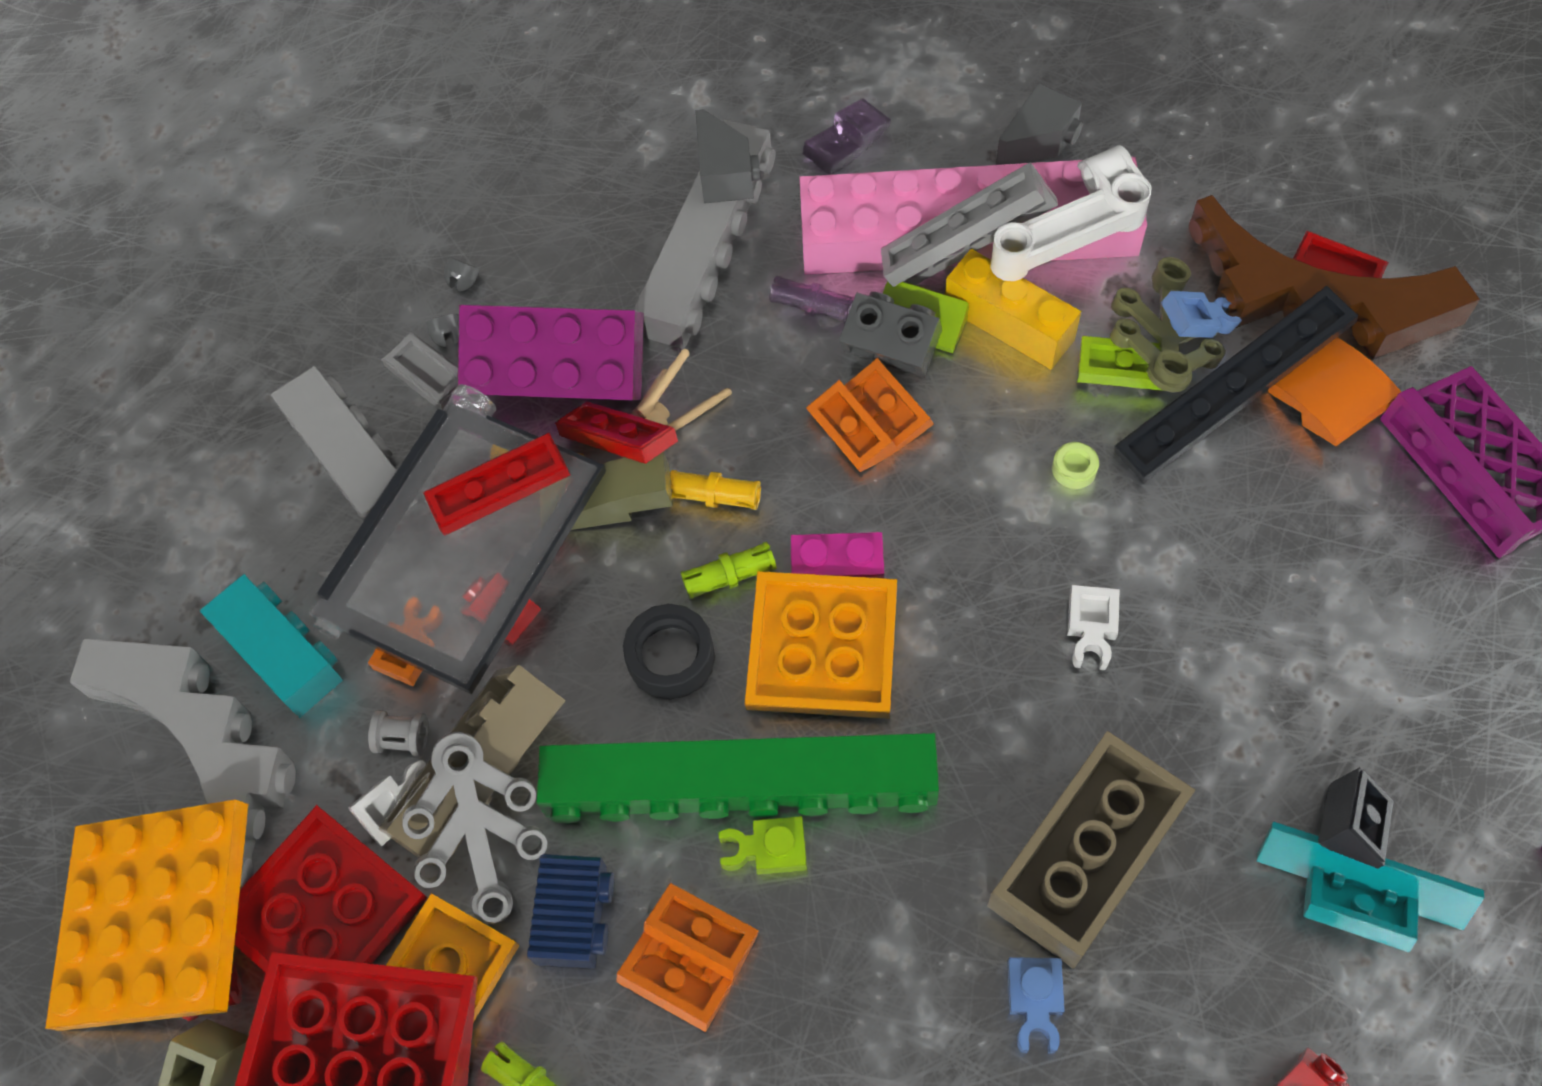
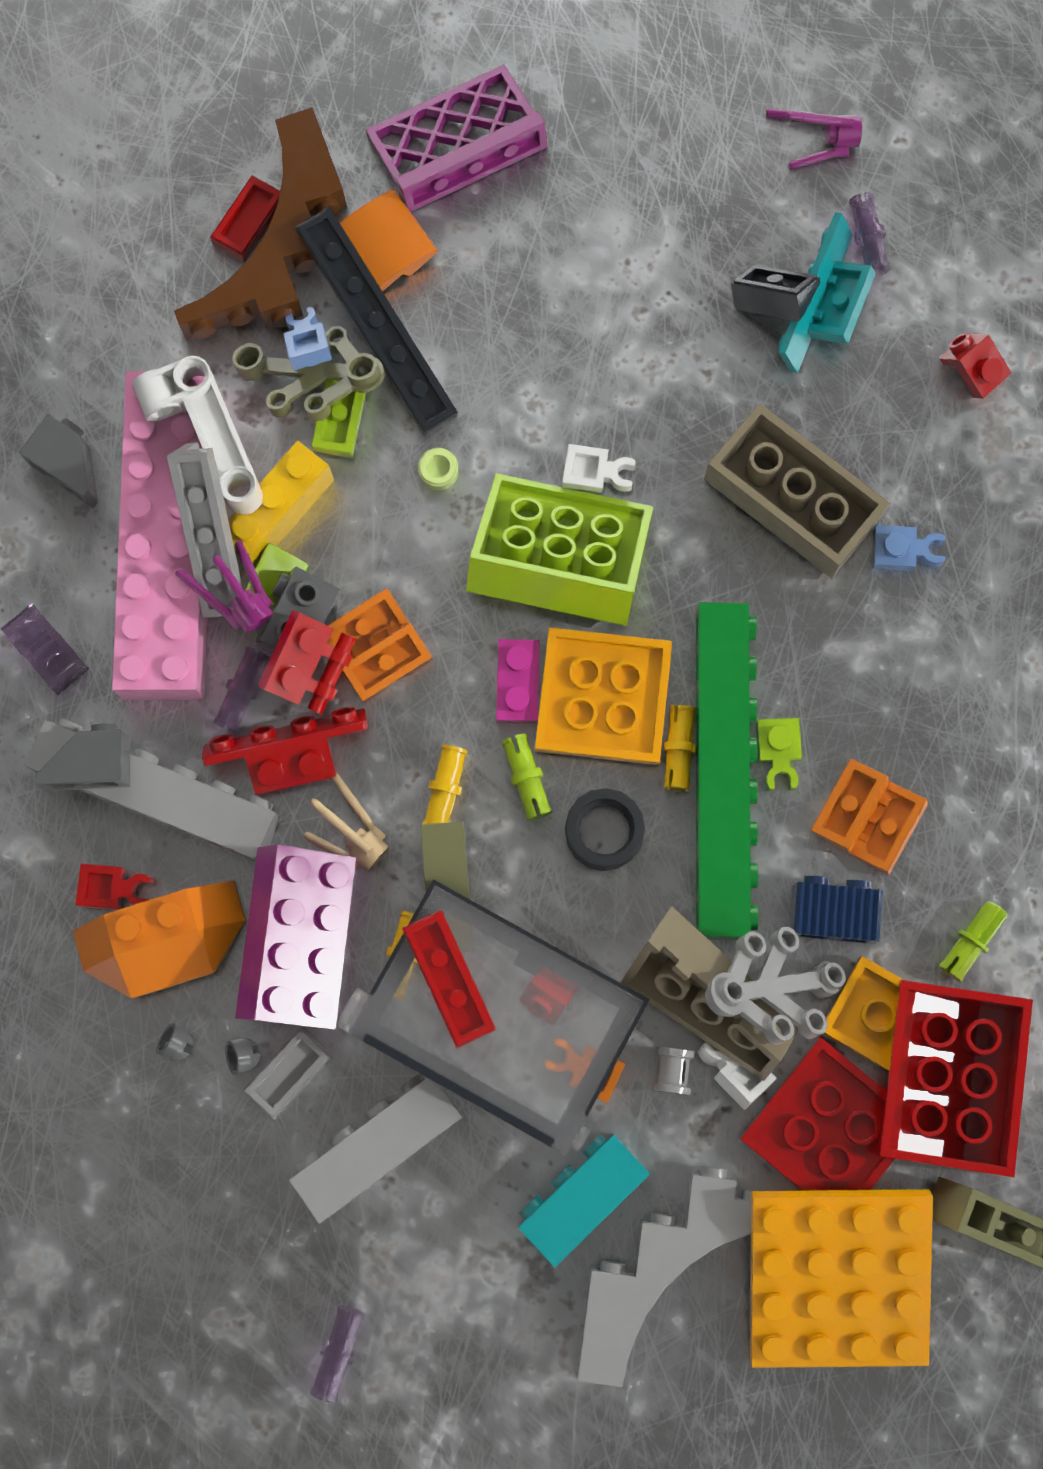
camera: 90 degrees left, 15 degrees up
red tile [555,401,678,464] -> none
none -> orange wedge [73,880,247,999]
none -> red plate [75,863,154,910]
none -> magenta plant [175,540,273,633]
none -> red bracket [202,707,368,795]
none -> red plate [258,610,356,715]
none -> clear purple pin [310,1305,365,1403]
none -> lime slope [466,473,653,626]
none -> yellow pin [663,705,697,792]
none -> clear purple pin [849,192,891,277]

